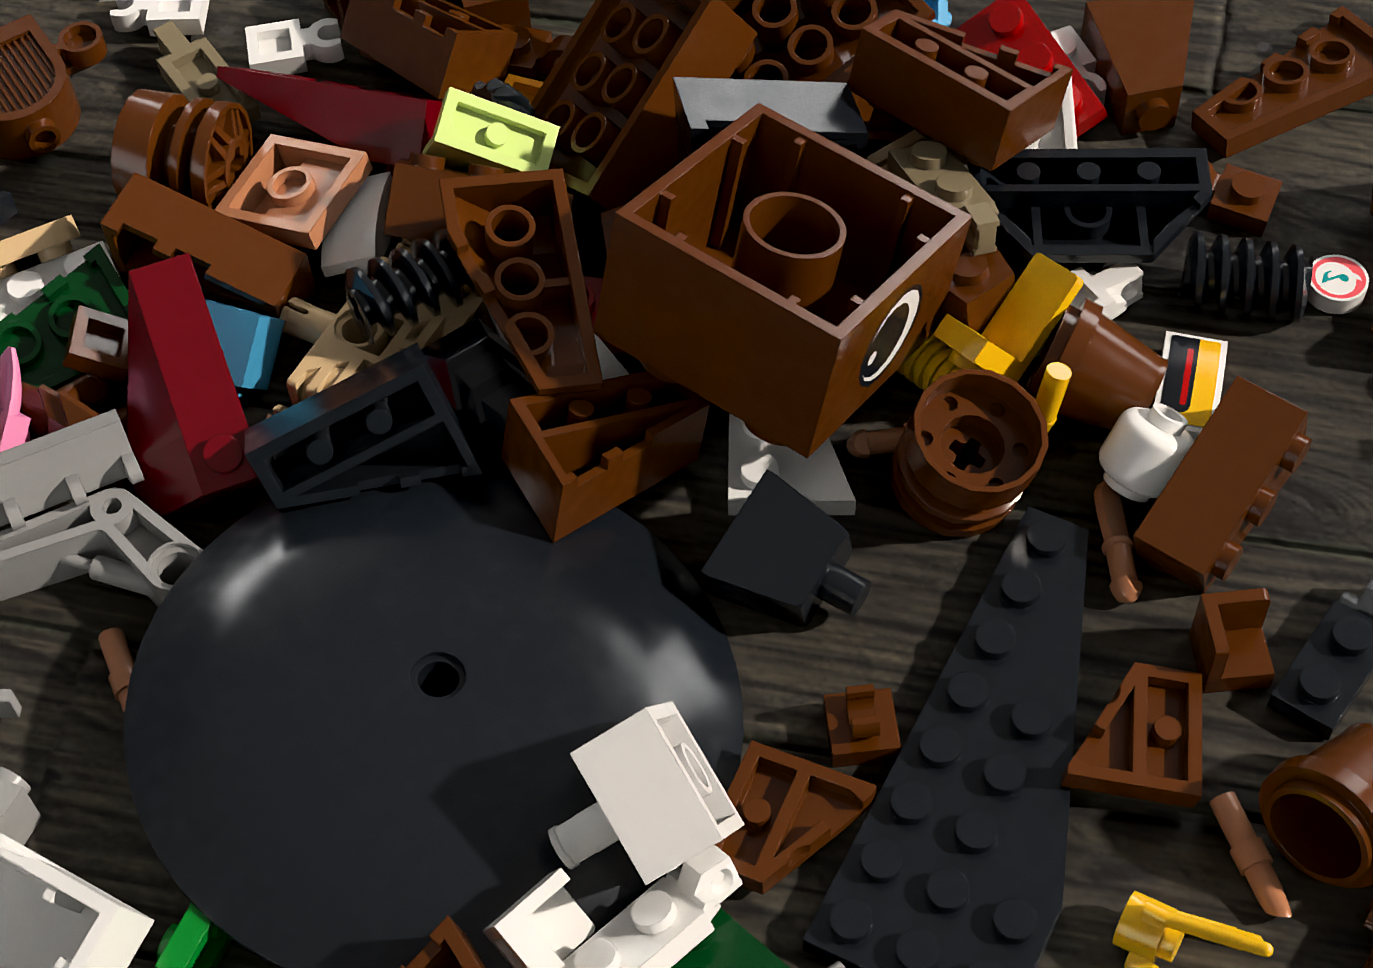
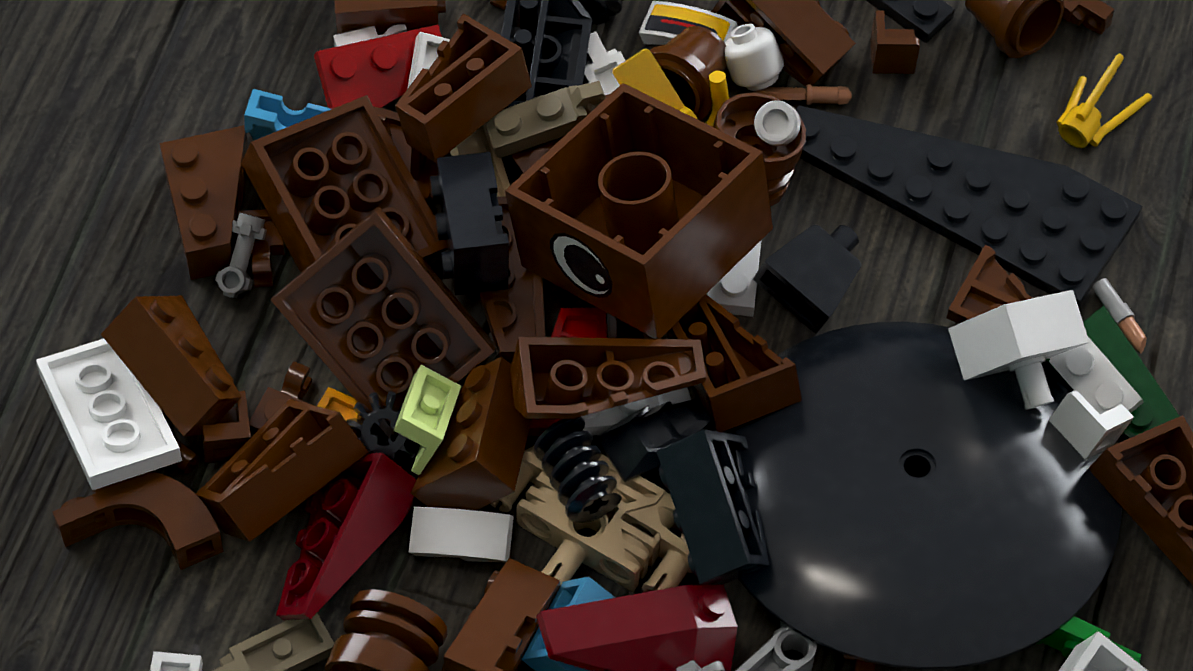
camera: 90 degrees left, 5 degrees up
nougat plate [214,134,373,250] -> none
white plate [245,18,344,75] -> none
reddish brown tile [823,684,901,768] -> none
reddish brown wing [1061,662,1202,808] -> none
nougat piece [1209,791,1292,917] -> none
none -> white tile [754,100,801,146]

